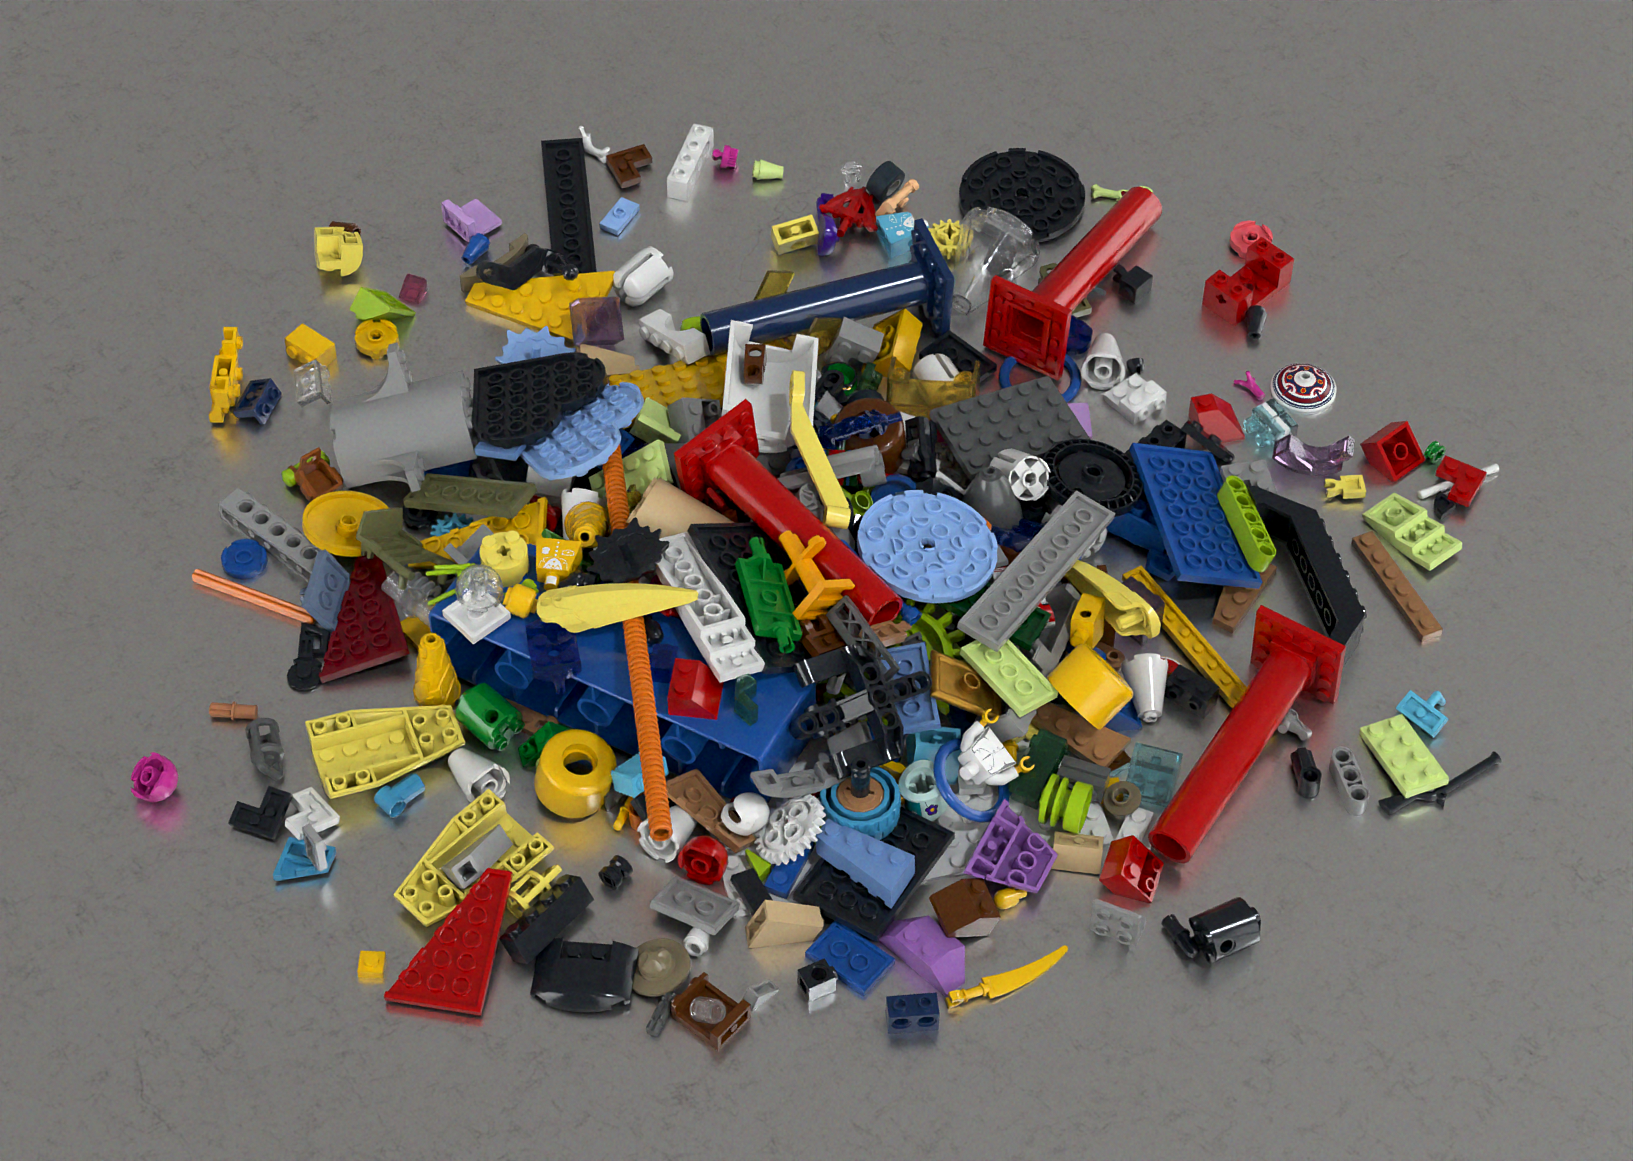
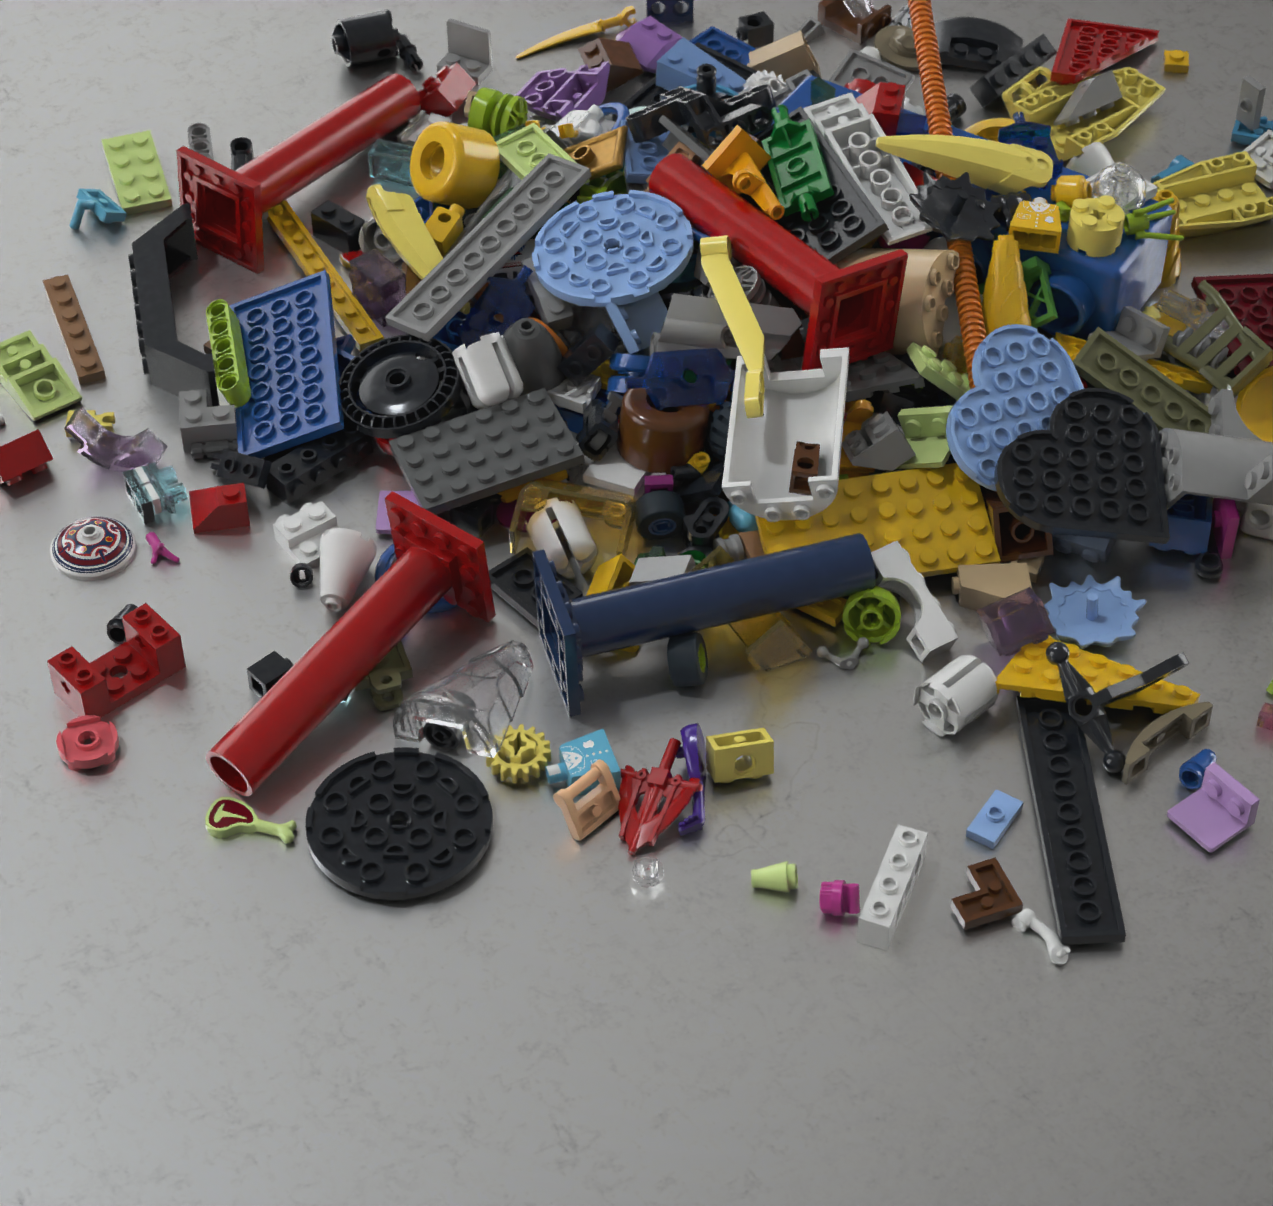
camera: 175 degrees left, 5 degrees down
black wheel [866,161,905,202] -> none
black piece [1378,751,1501,815] -> none

